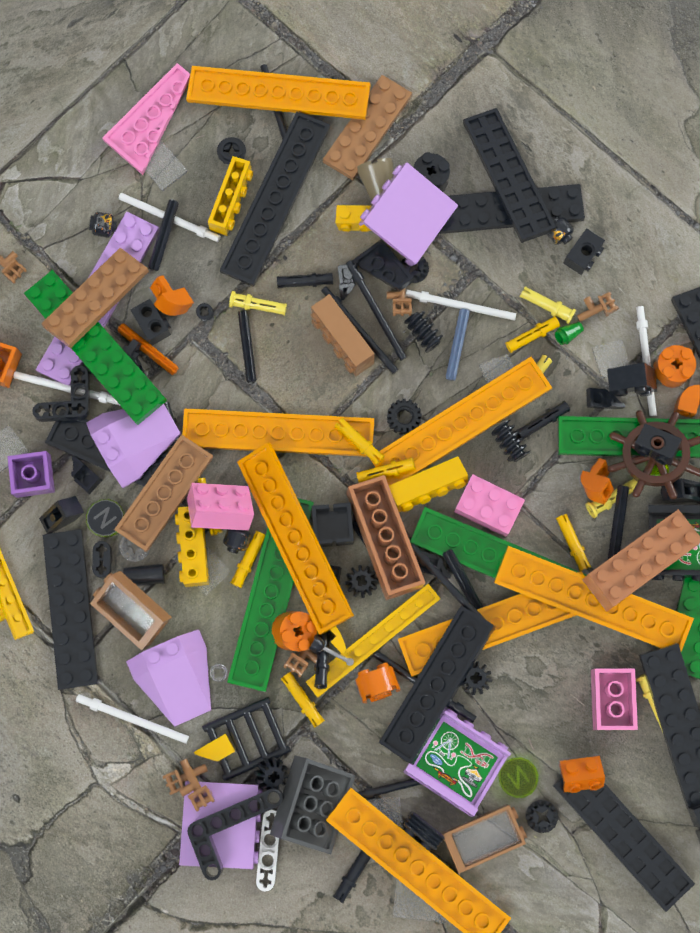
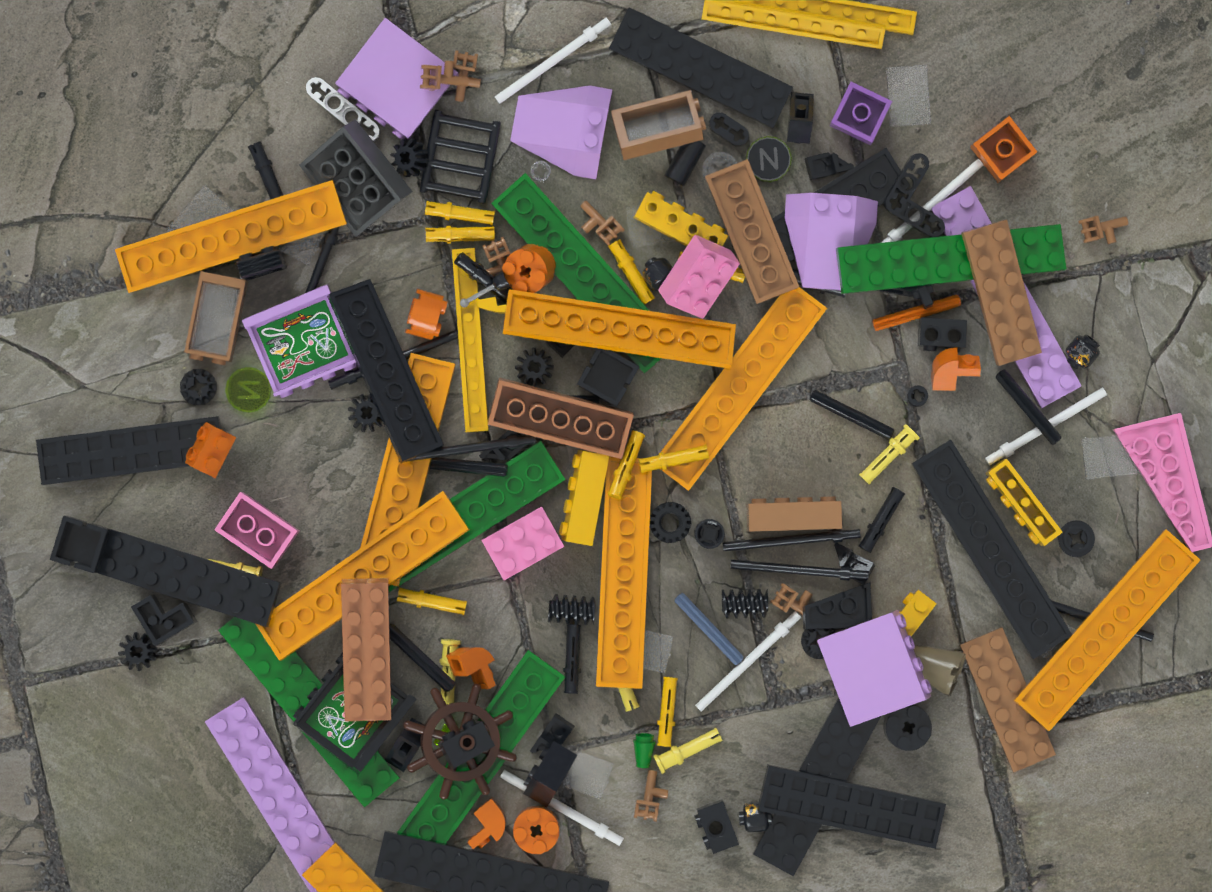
camera: 125 degrees right, 10 degrees up
black beam [187,788,284,881] -> none
yellow slope [194,734,236,762] -> none
none -> yellow pin [425,201,495,226]
none -> medium nougat arm [580,201,625,246]
none -> black wheel [694,519,725,549]

